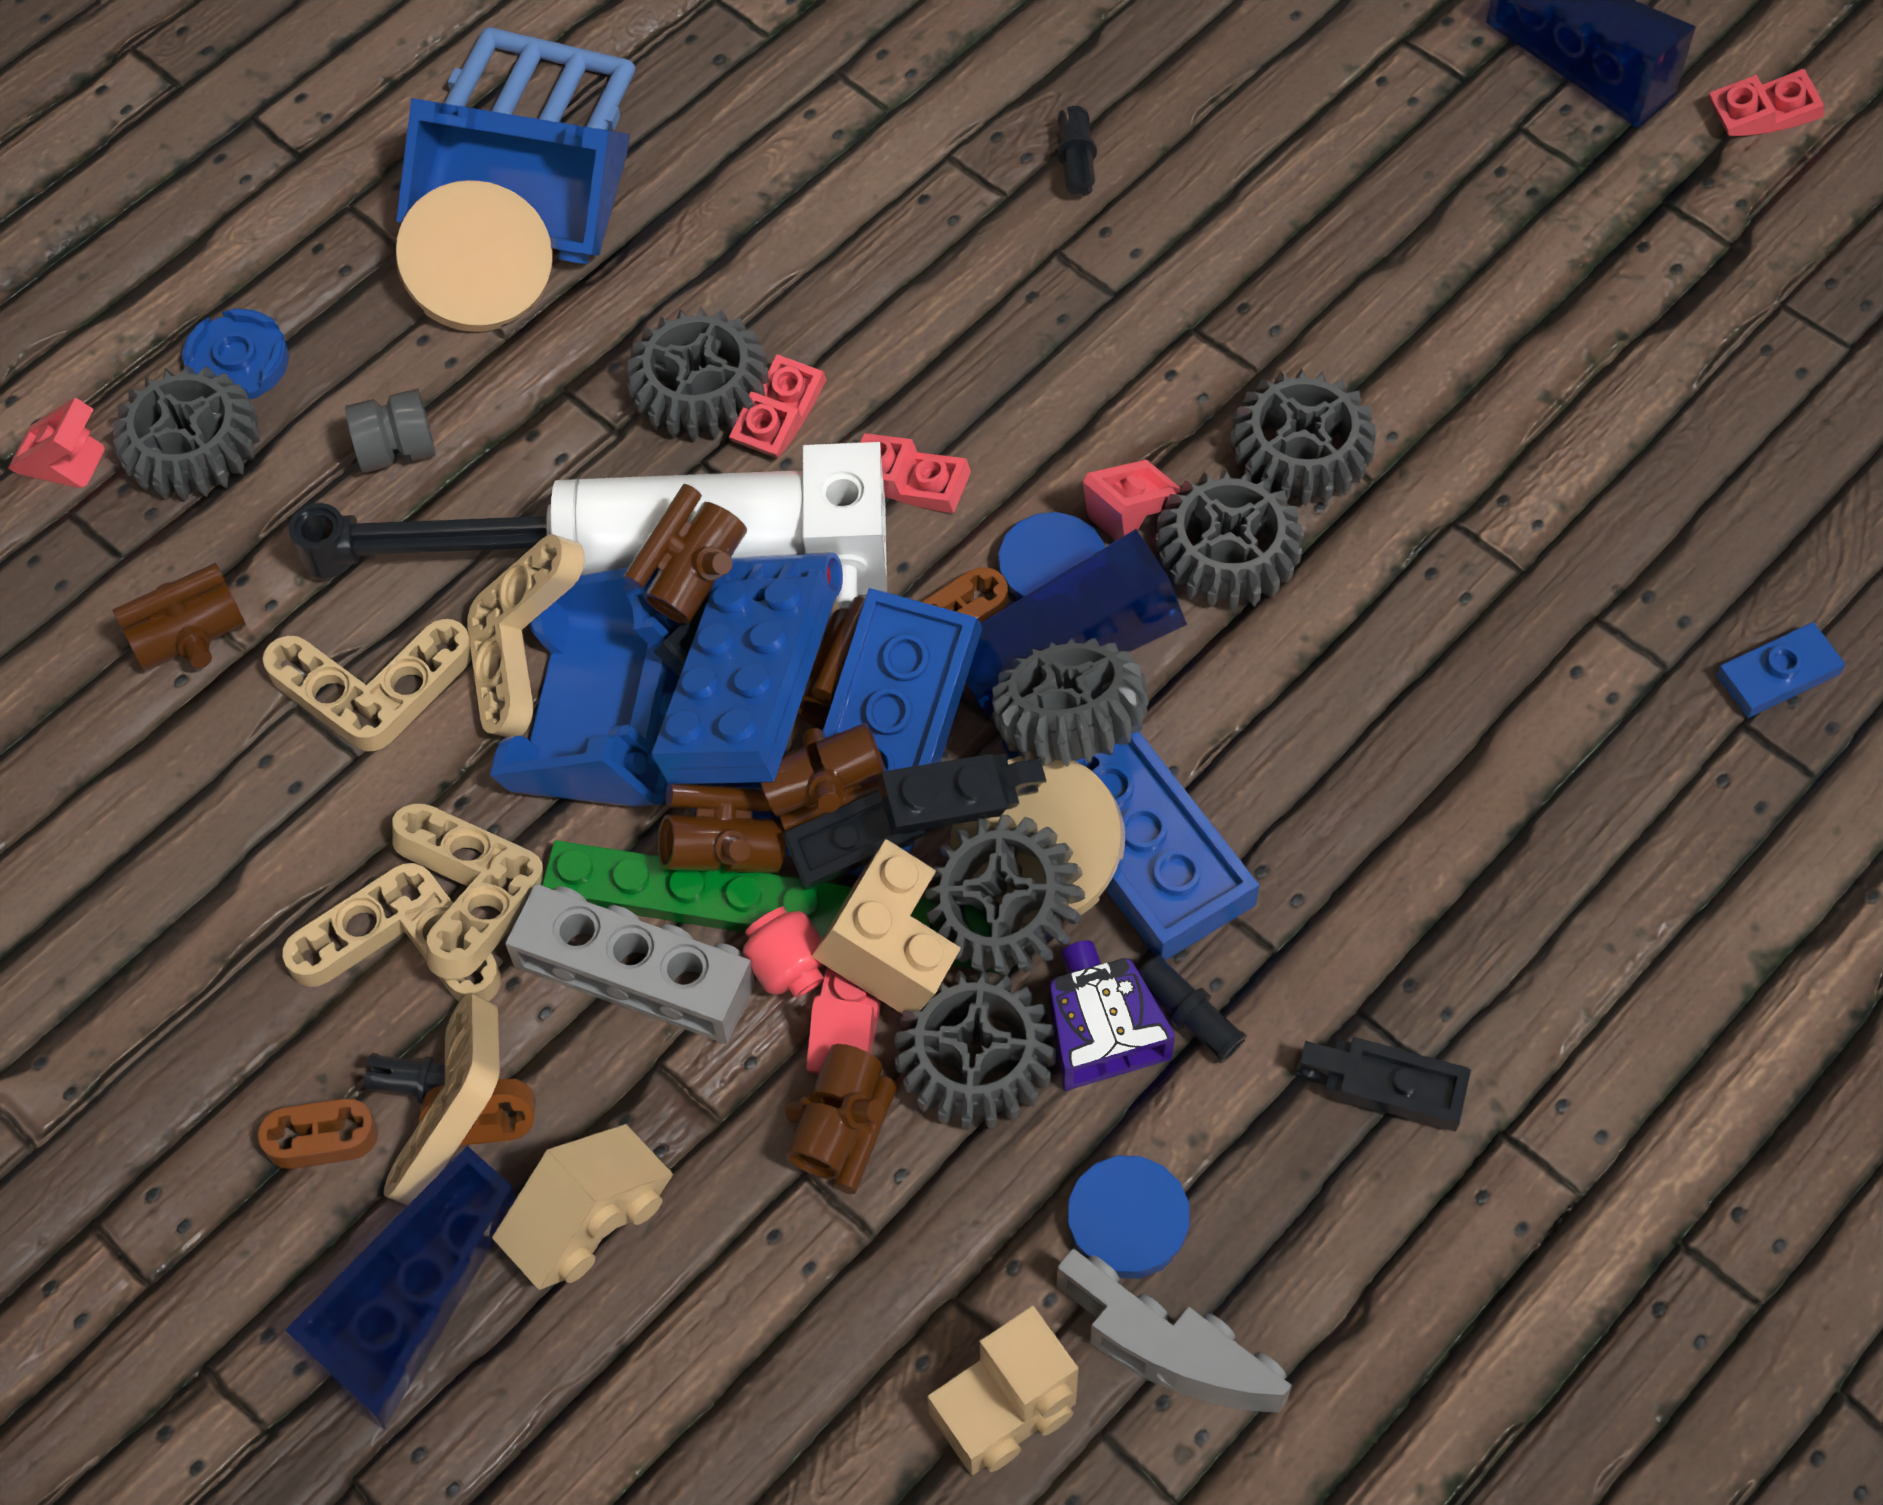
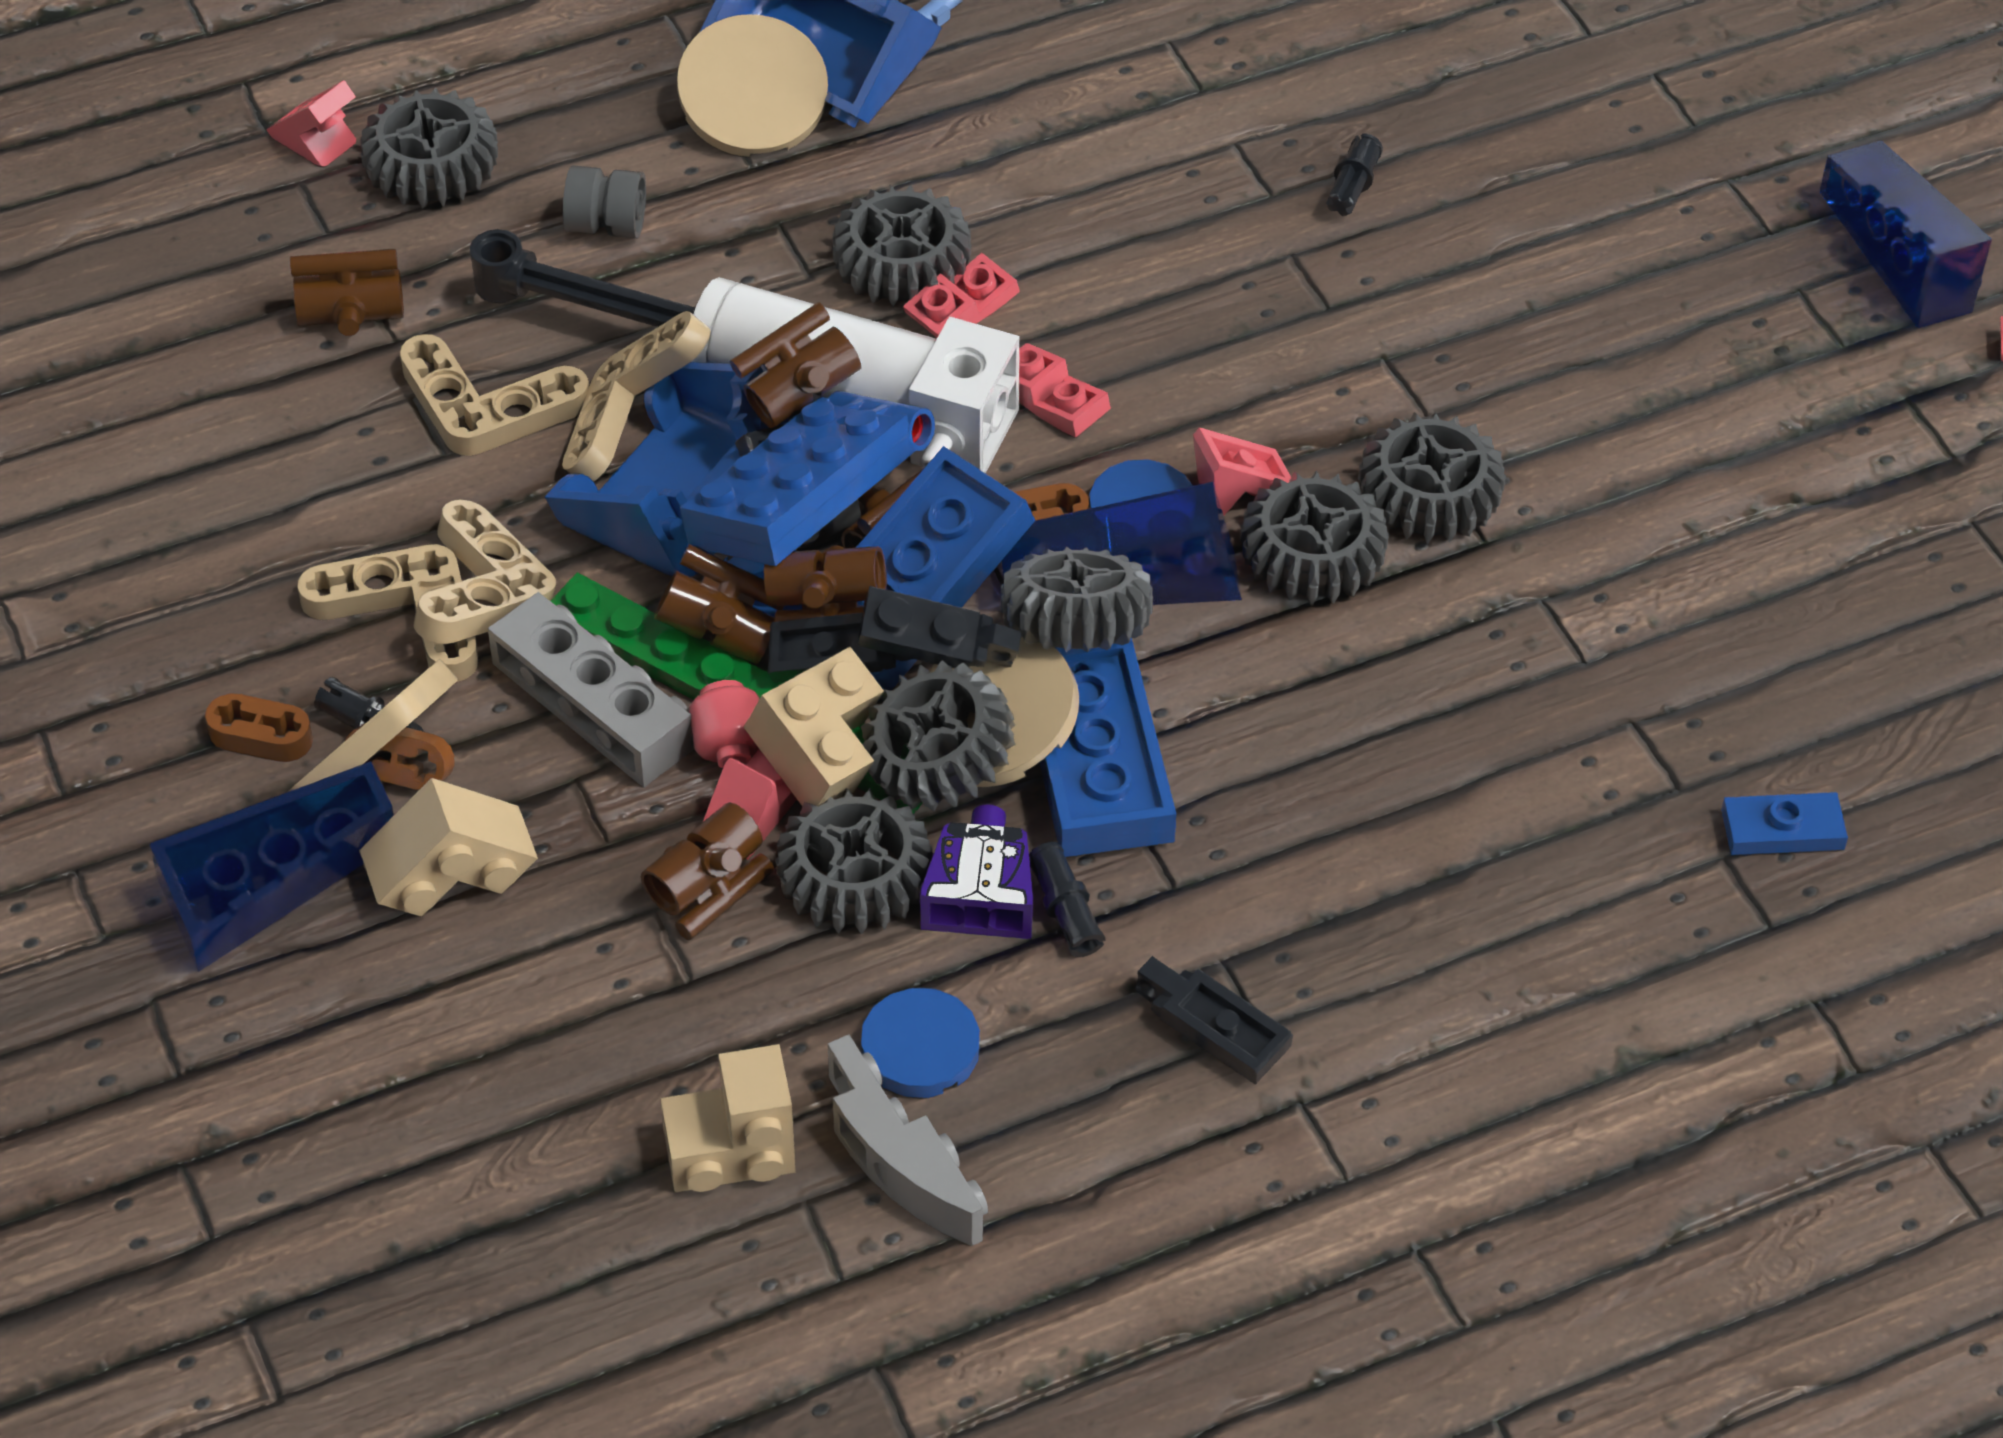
camera: 20 degrees right, 10 degrees down
blue tile [182,309,290,400] -> none

